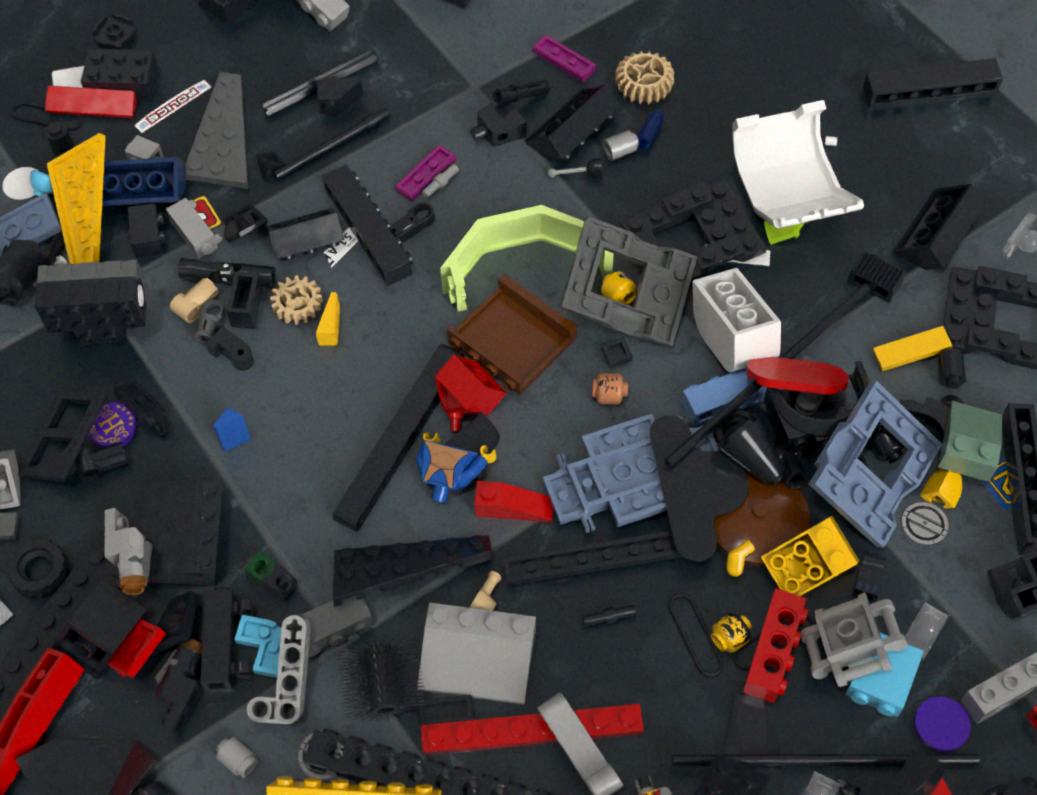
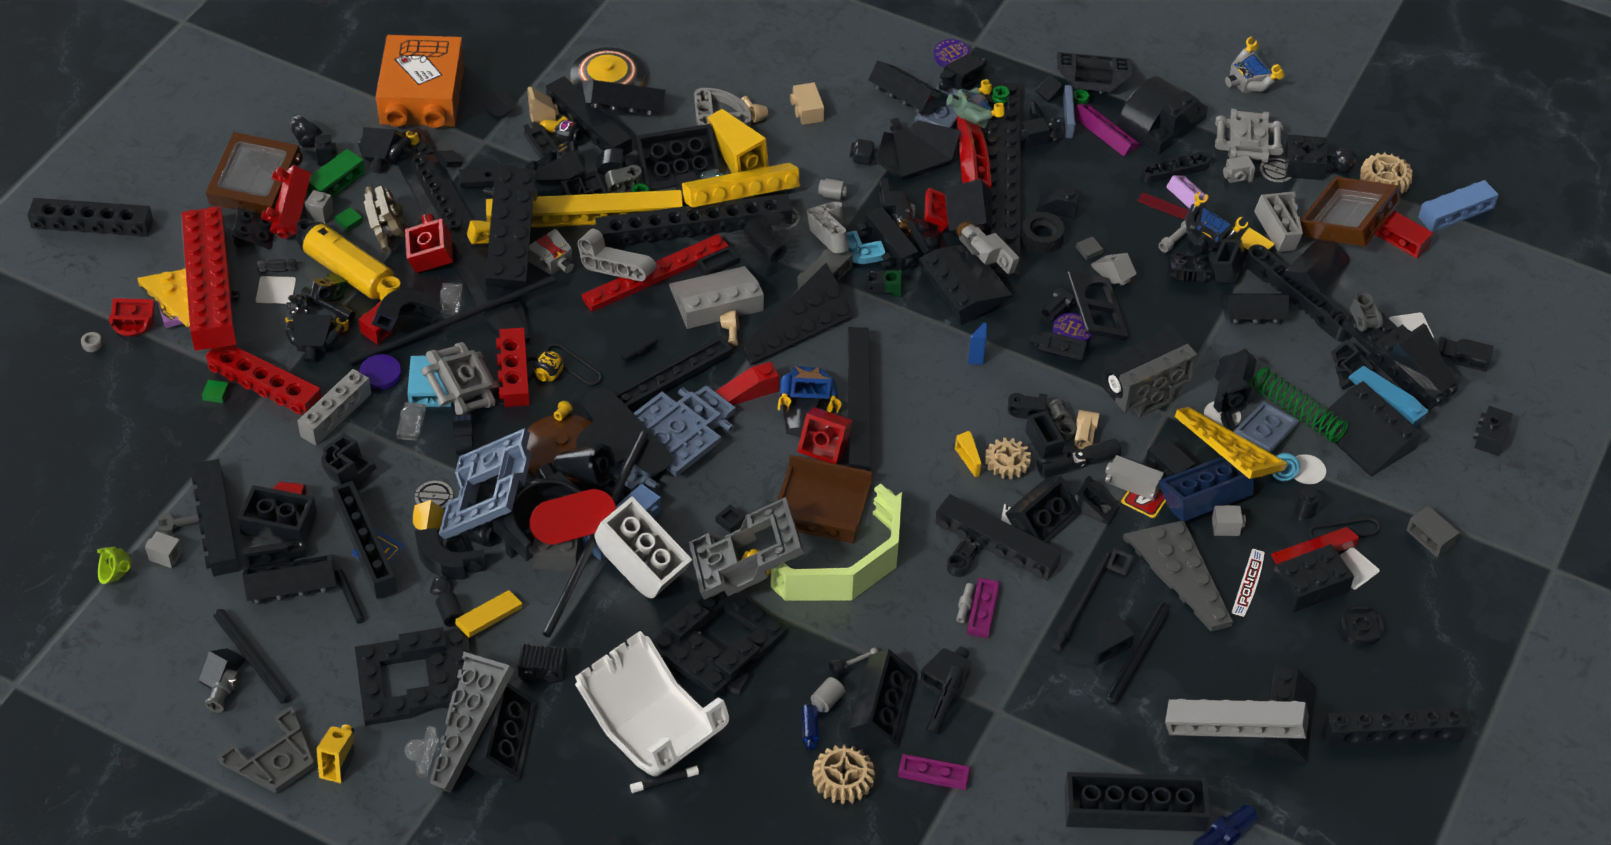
camera: 150 degrees right, 10 degrees down
nougat head [592,372,628,405] -> none
yellow slope [761,516,859,596] -> none
sand green slope [938,401,1002,482] -> none
none -> dark grey wing [429,652,515,793]

